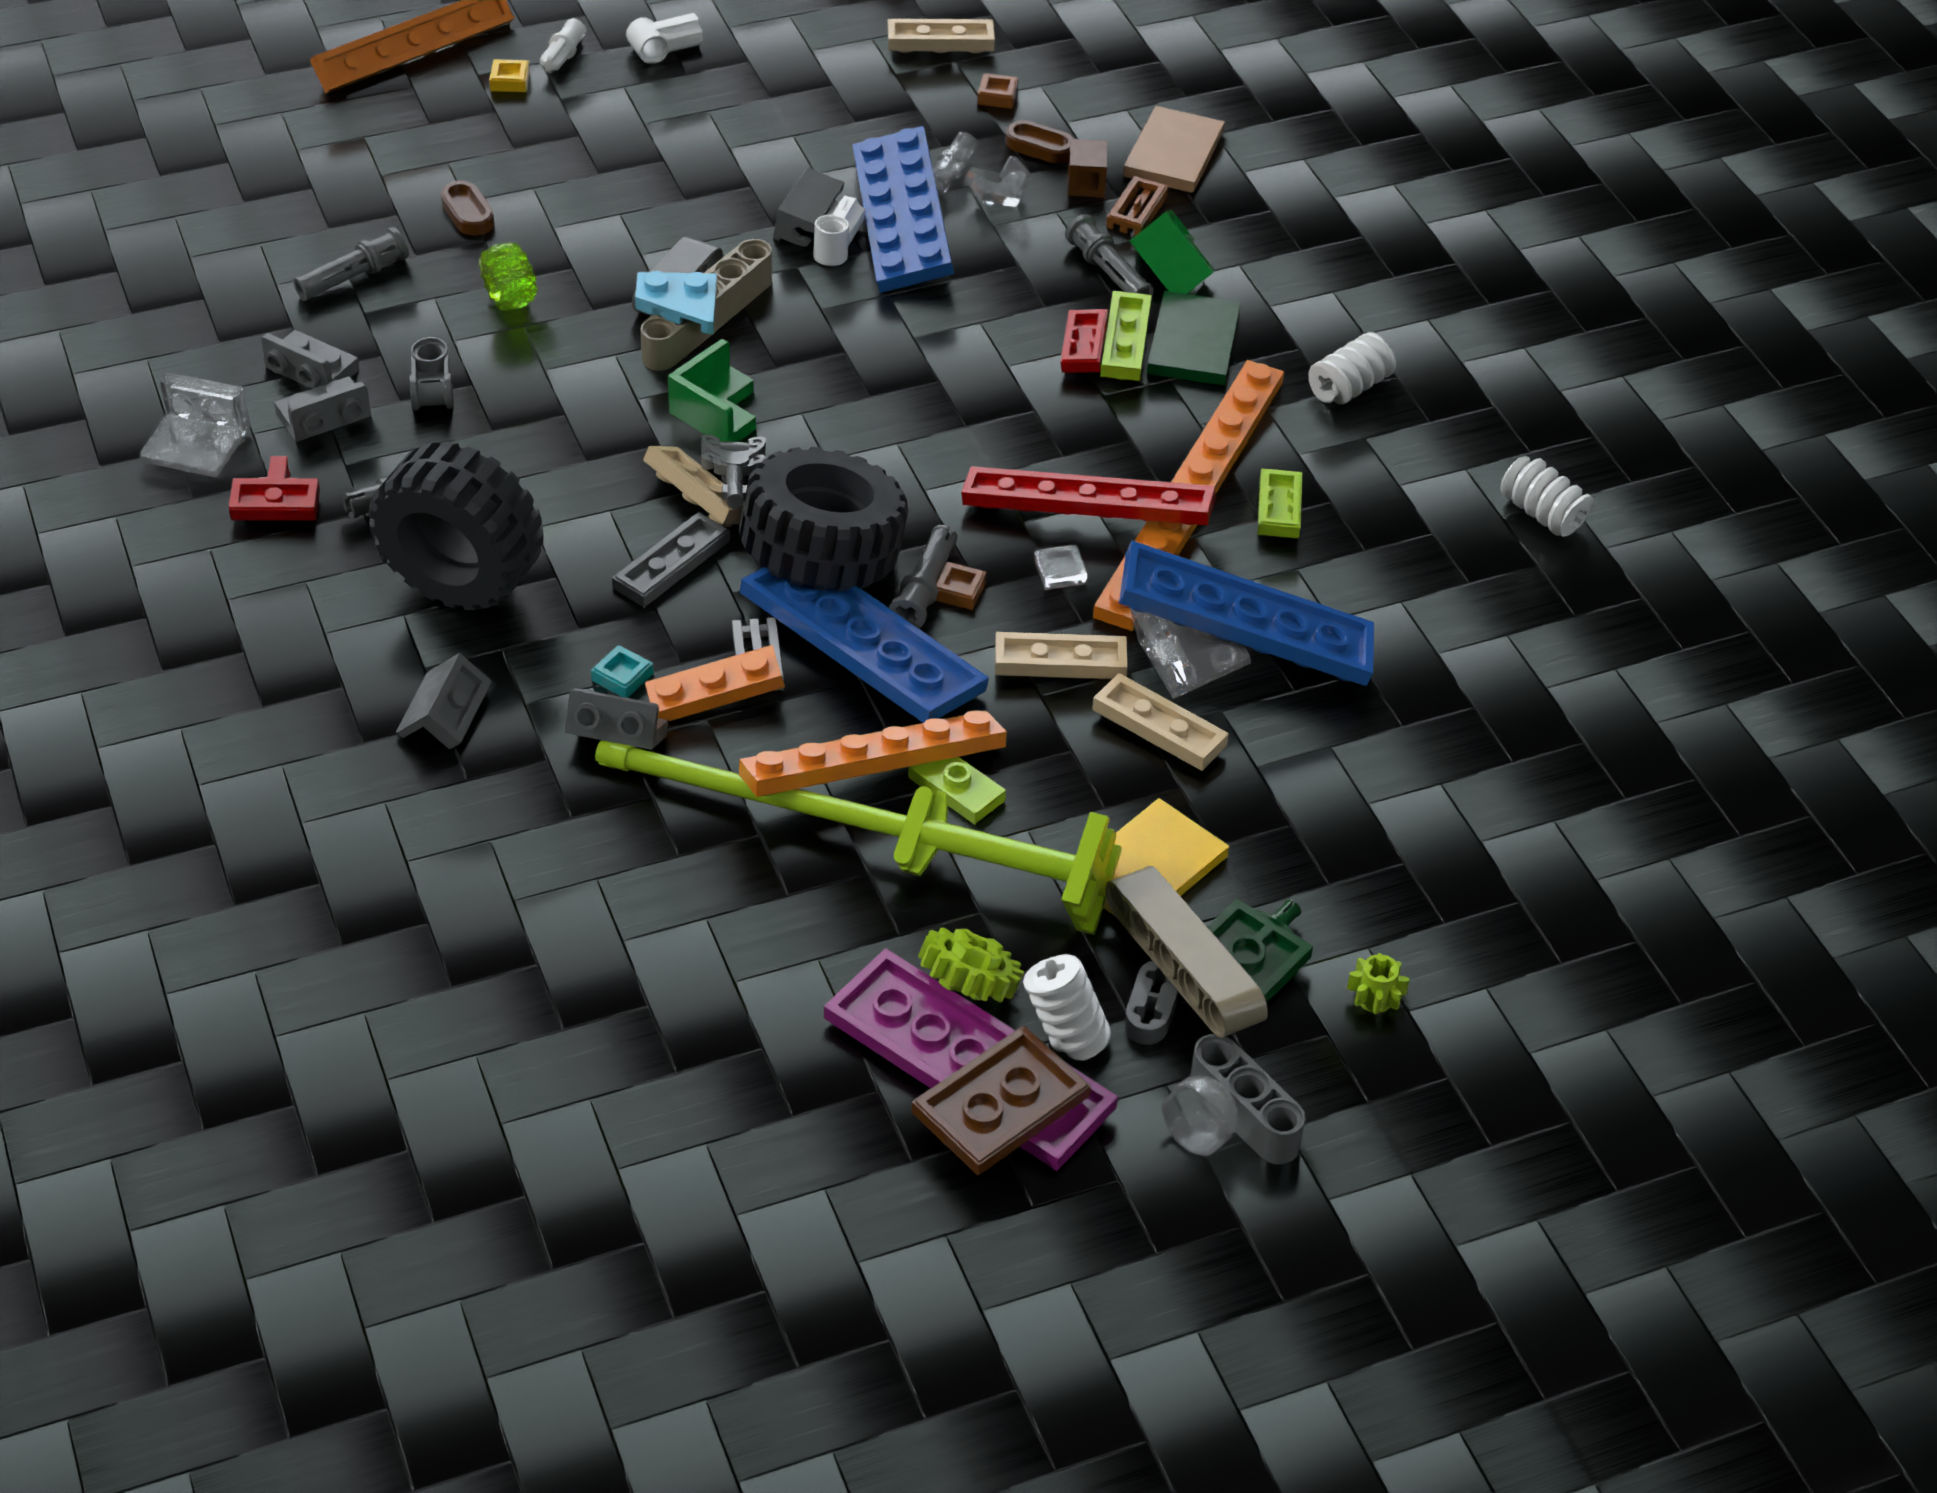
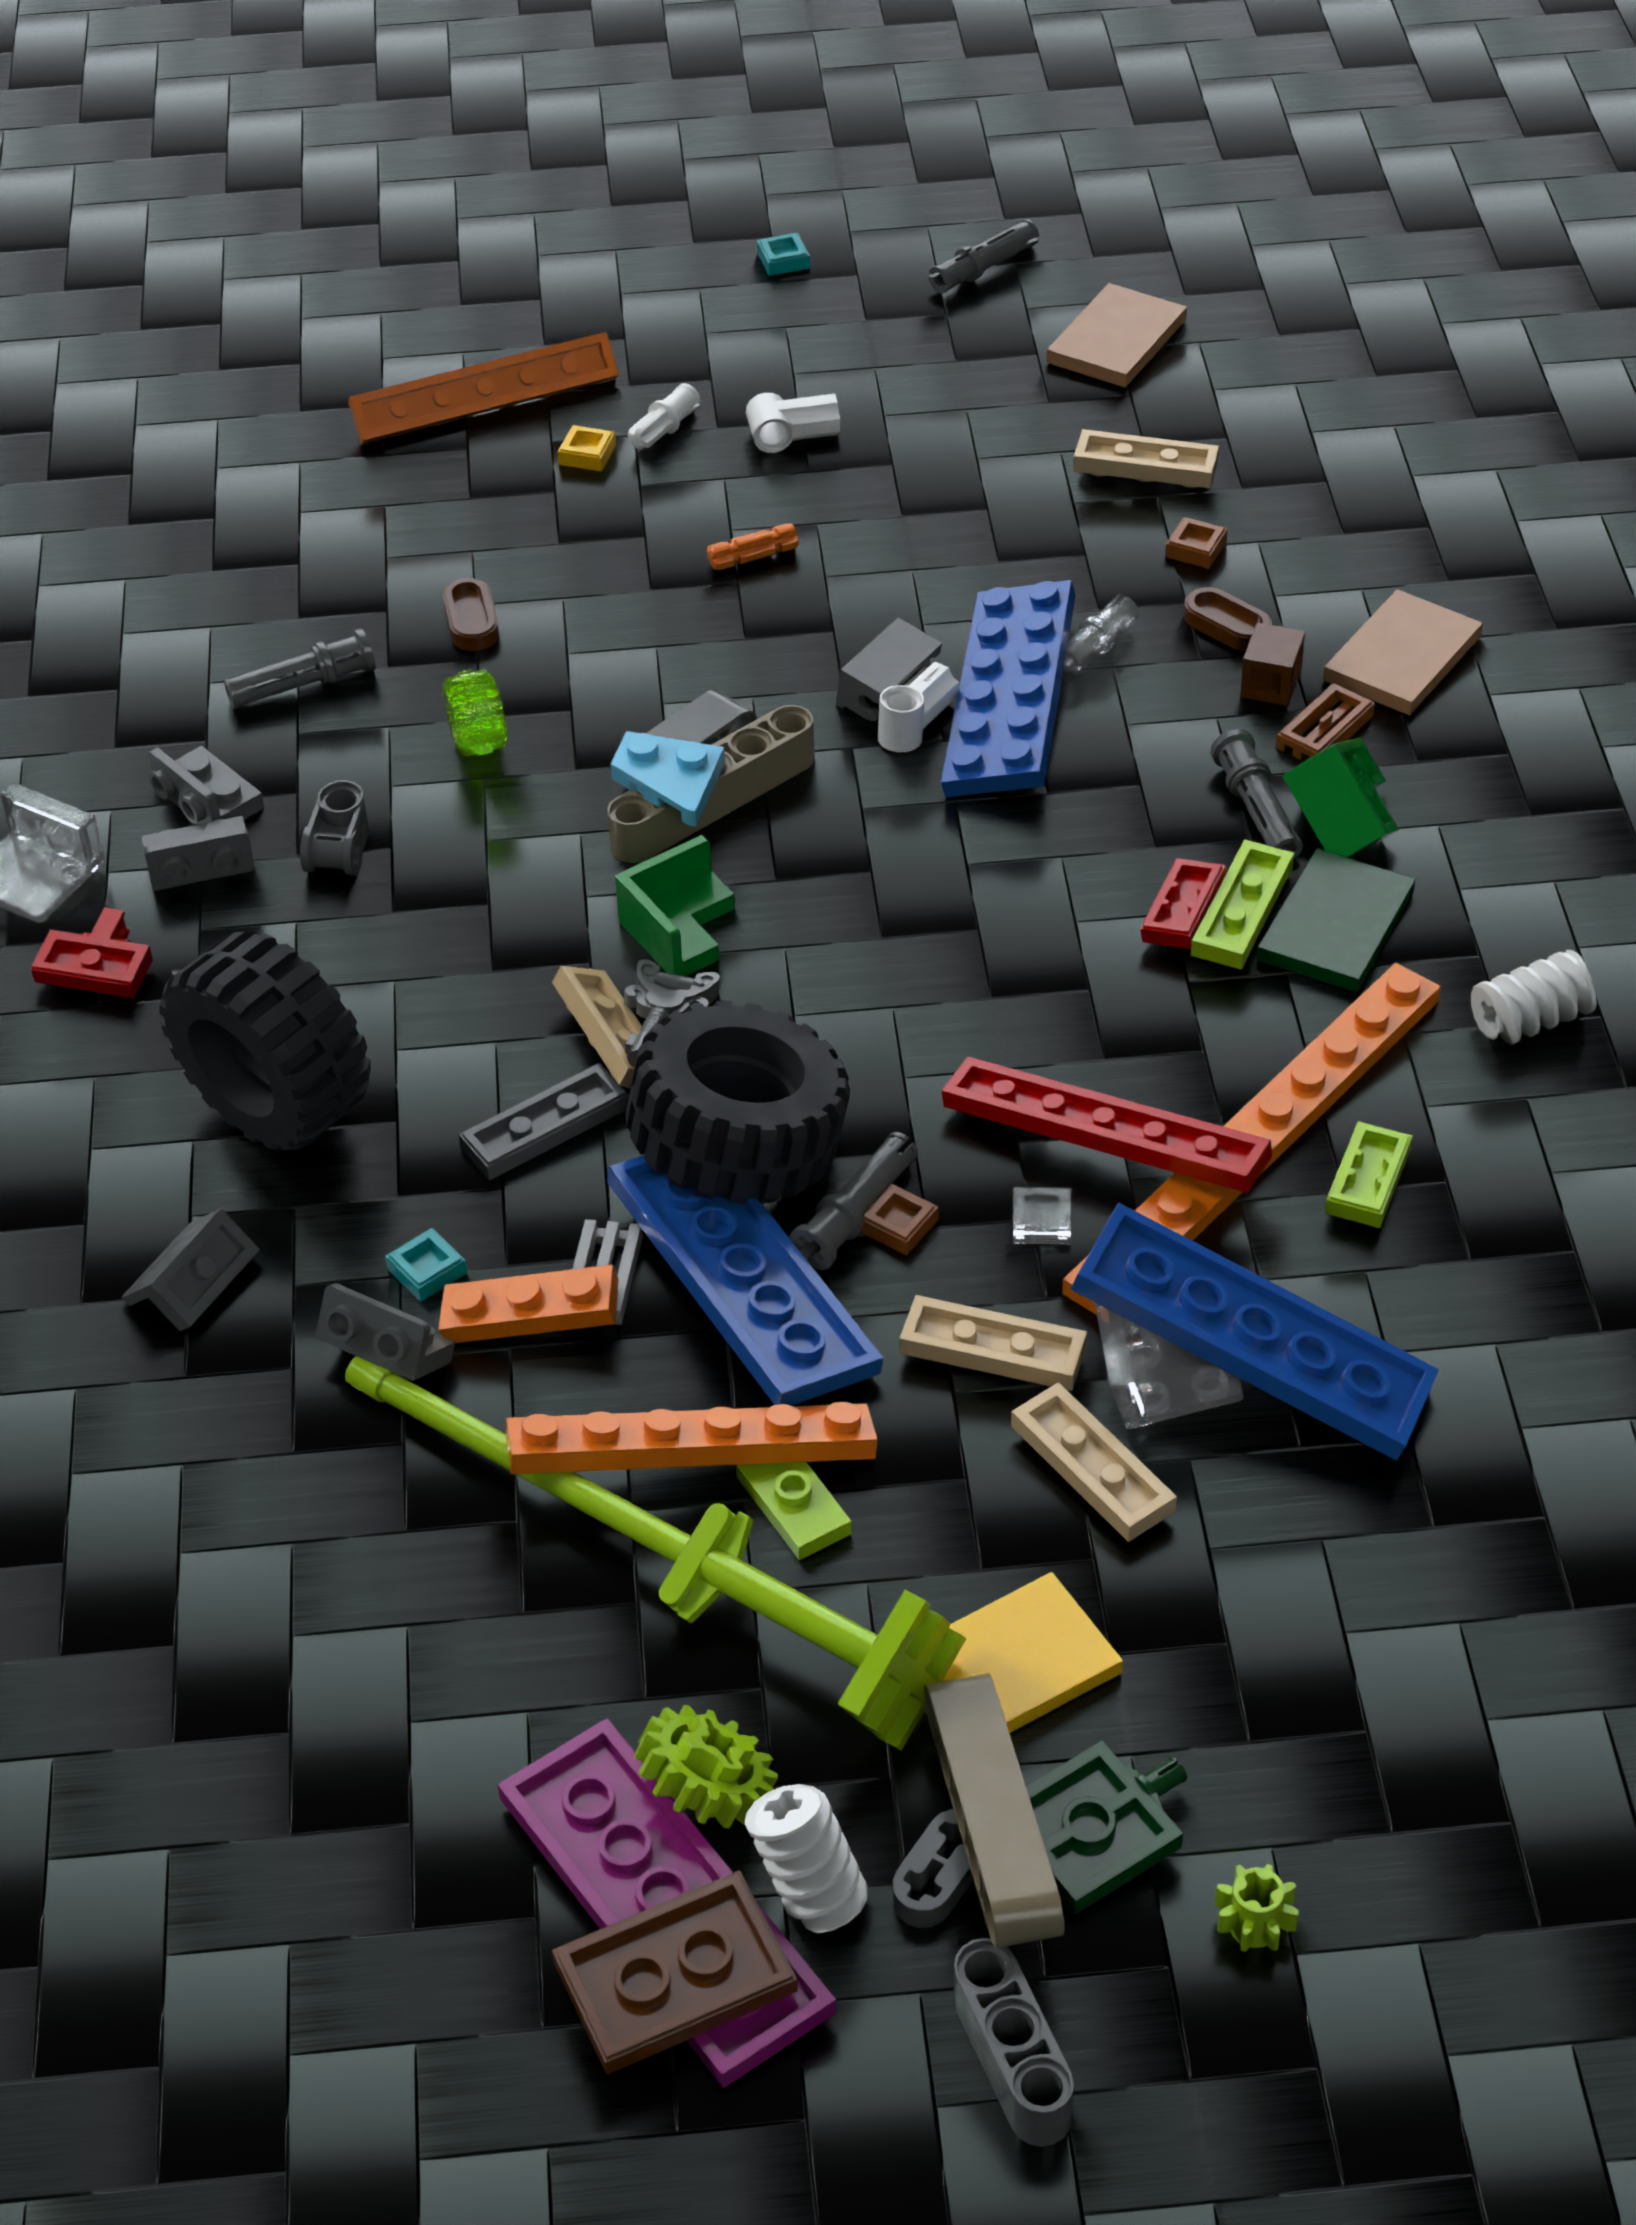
camera: 20 degrees right, 0 degrees up
clear bracket [964,156,1031,207] -> none
clear hair [1161,1076,1239,1156] -> none
none -> orange axle [707,523,799,570]

